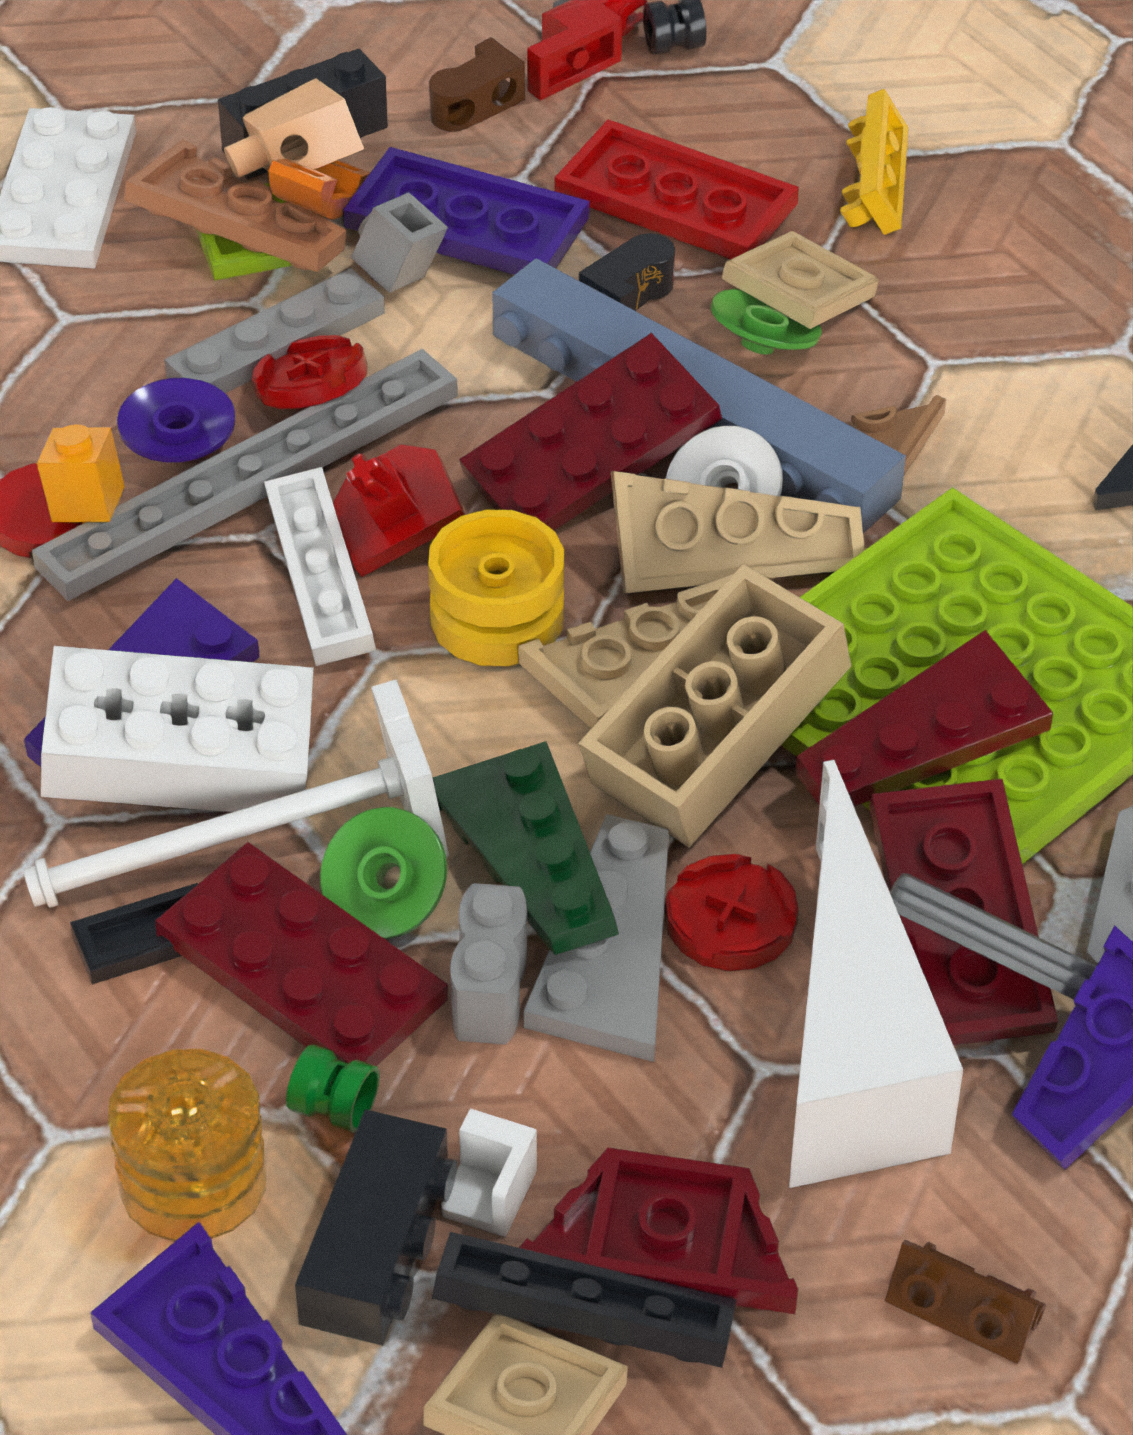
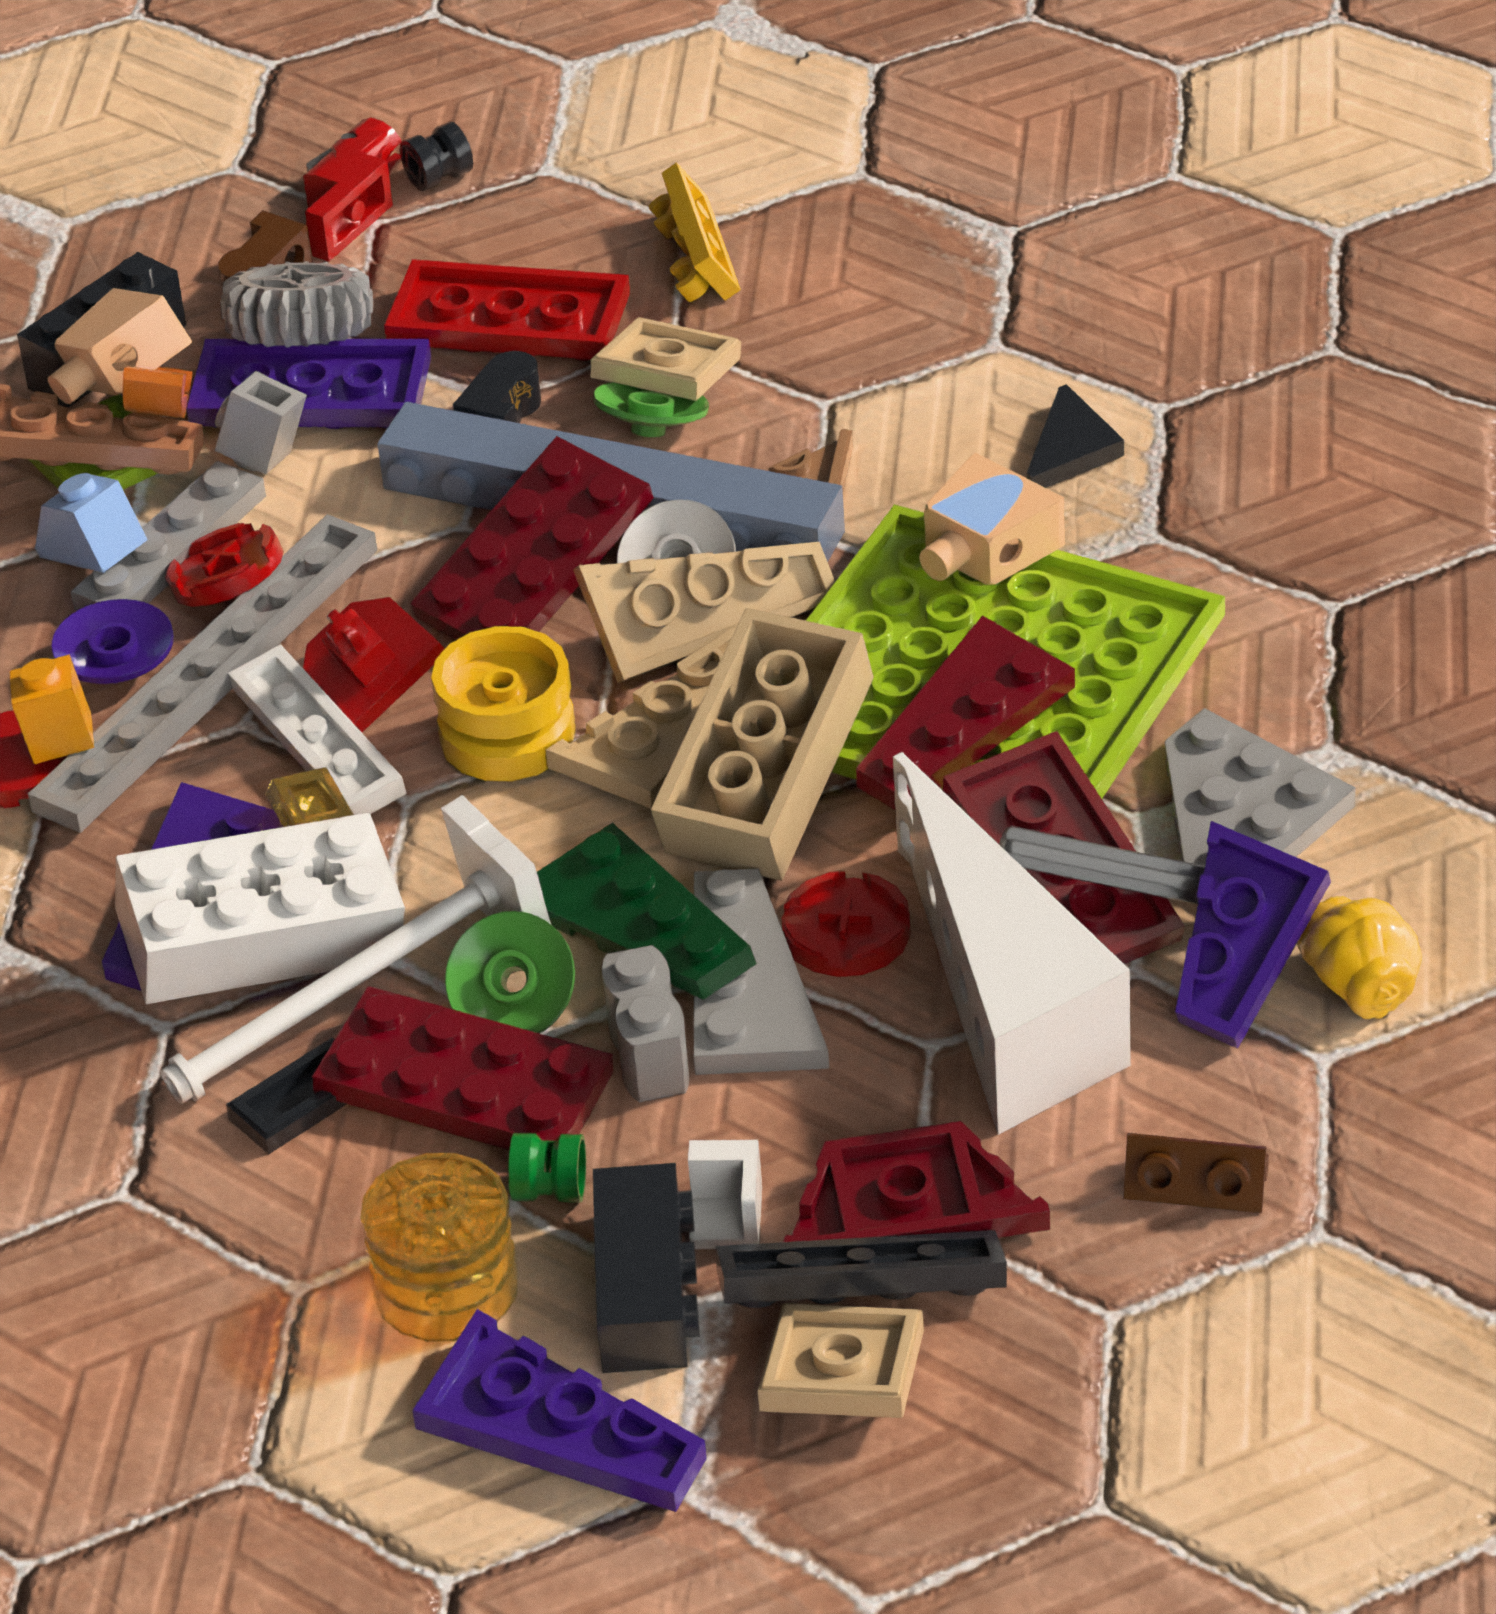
camera: 15 degrees left, 5 degrees down
none -> light blue slope [35,473,147,573]
none -> light grey gear [220,261,373,348]
none -> clear yellow plate [265,767,354,827]
none -> light nougat torso [919,453,1065,585]

